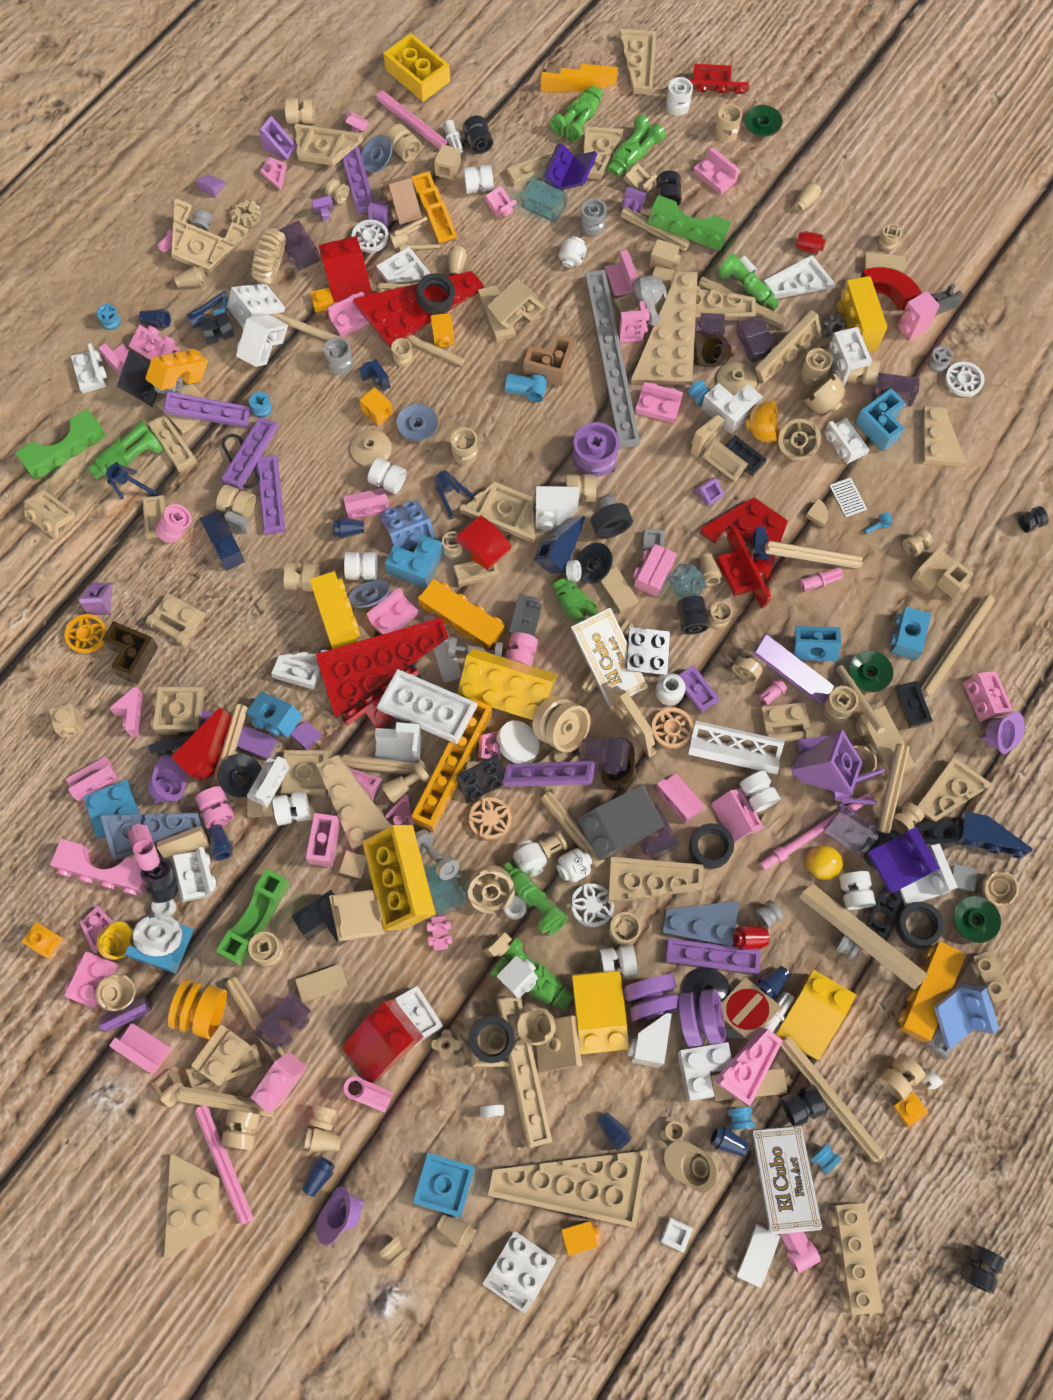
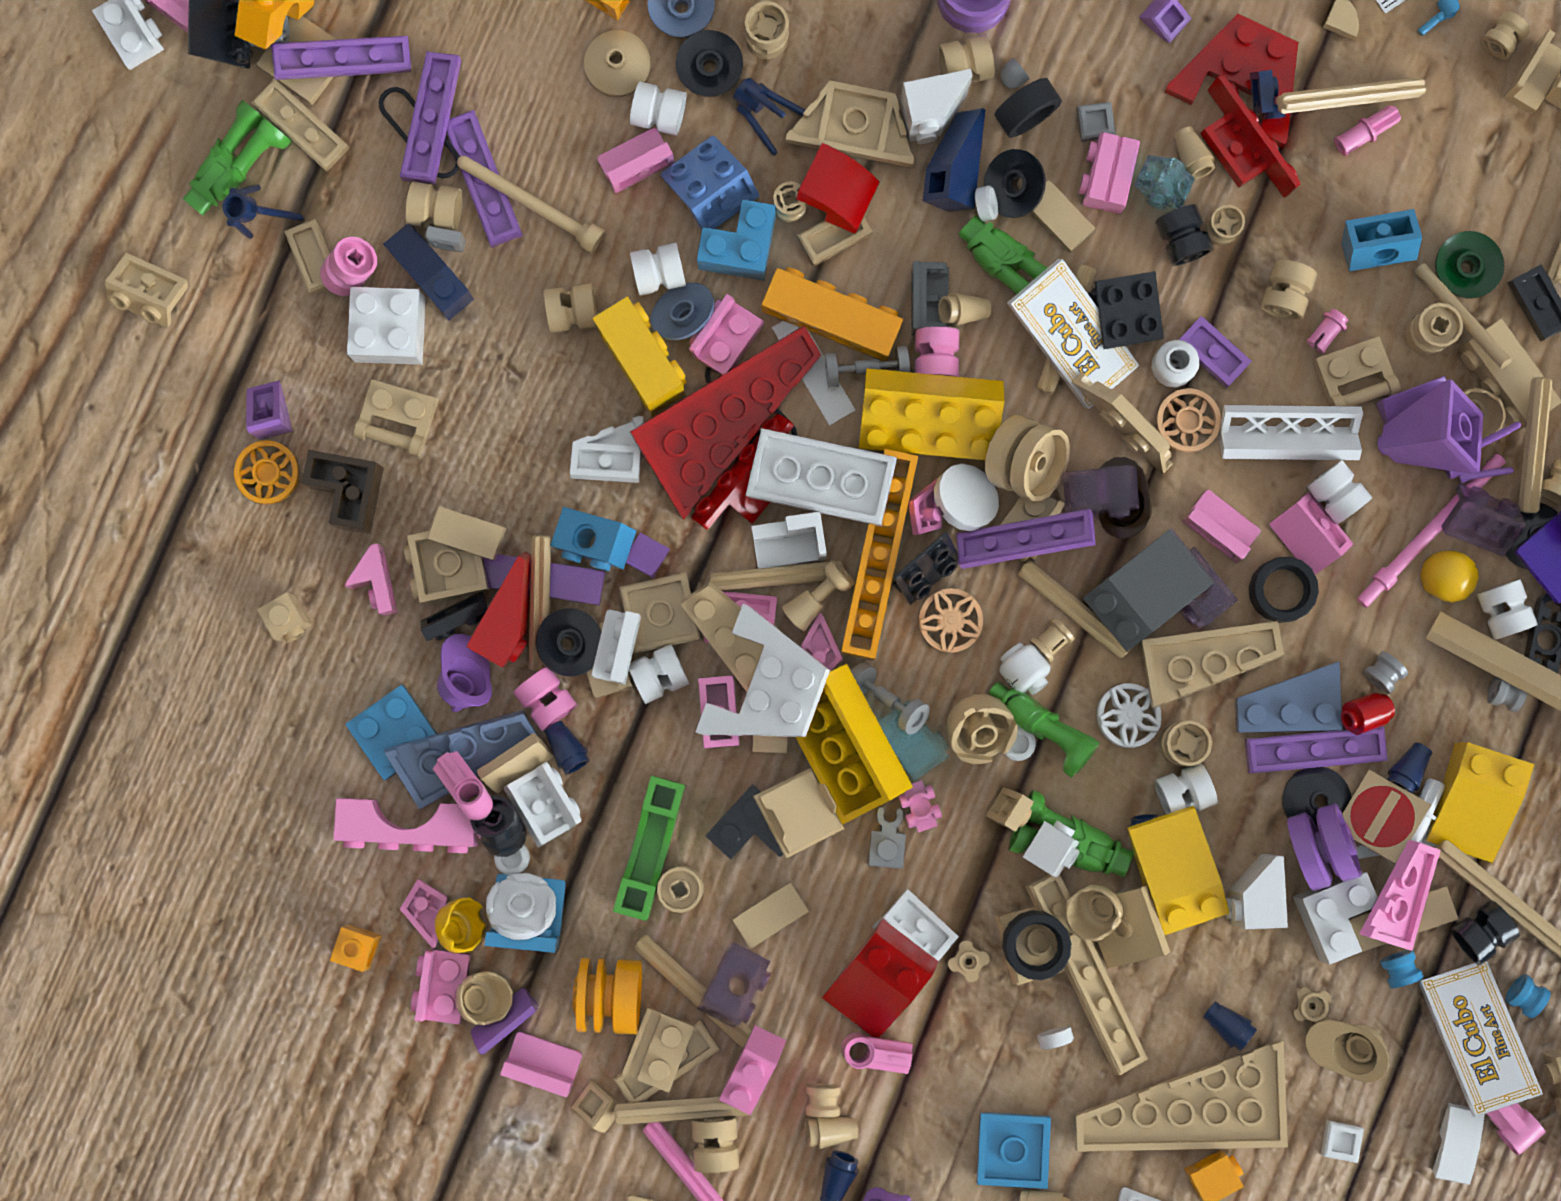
camera: 10 degrees left, 15 degrees up
bright green arch [15,408,106,480] -> none
bright pink panel [66,757,119,802] -> none
dark azure wheel [249,392,272,418] -> none
dark blue cone [333,518,364,539] -> none
white head [556,848,592,883] -> none
medium lavender wheel [623,974,680,1023] -> none
dark blue cone [710,1126,749,1157] -> none
tile [753,634,833,705] -> none
dark azure brick [890,607,931,660] -> none
none -> white brick [347,287,426,365]
none -> tan tile [427,506,506,561]
none -> tan piece [457,155,605,254]
none -> black dish [676,30,743,97]
none -> white wing [695,604,830,737]
none -> light grey plate [868,807,906,869]
none -> tan cone [938,292,991,327]

